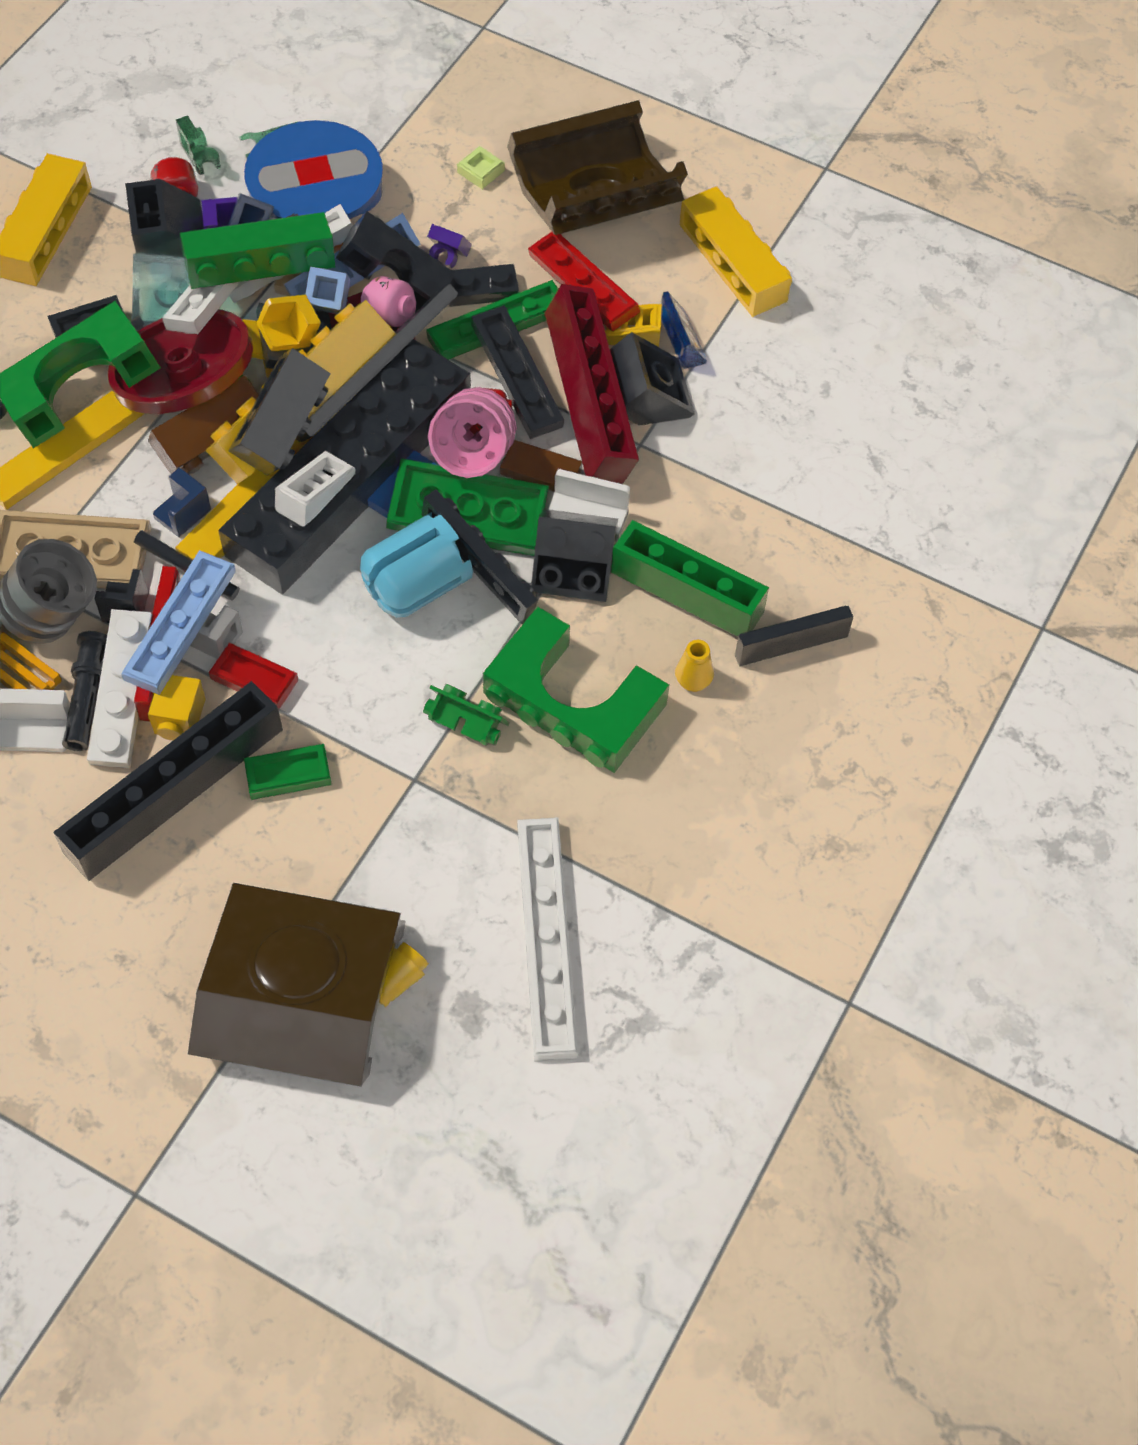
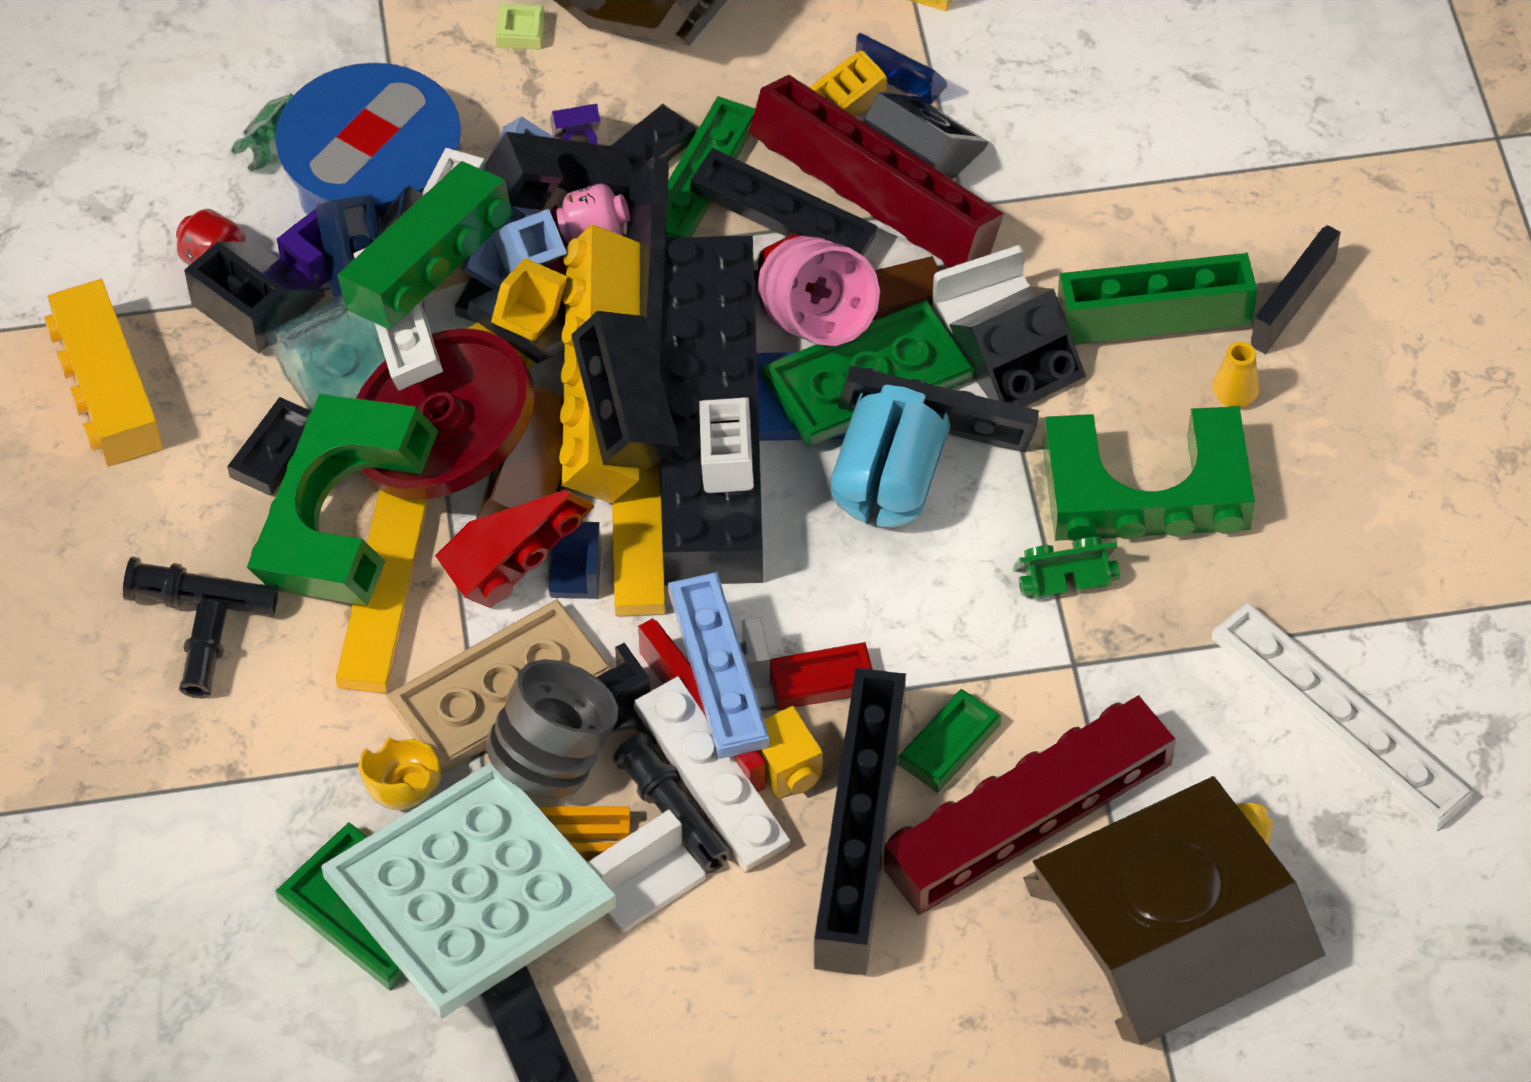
camera: 35 degrees left, 5 degrees down
black bar [134,530,240,601] -> none
clear green plate [175,115,221,175] -> none
red tile [528,231,640,332] -> none
none -> red slope [435,490,595,608]
none -> dark red brick [883,695,1176,915]

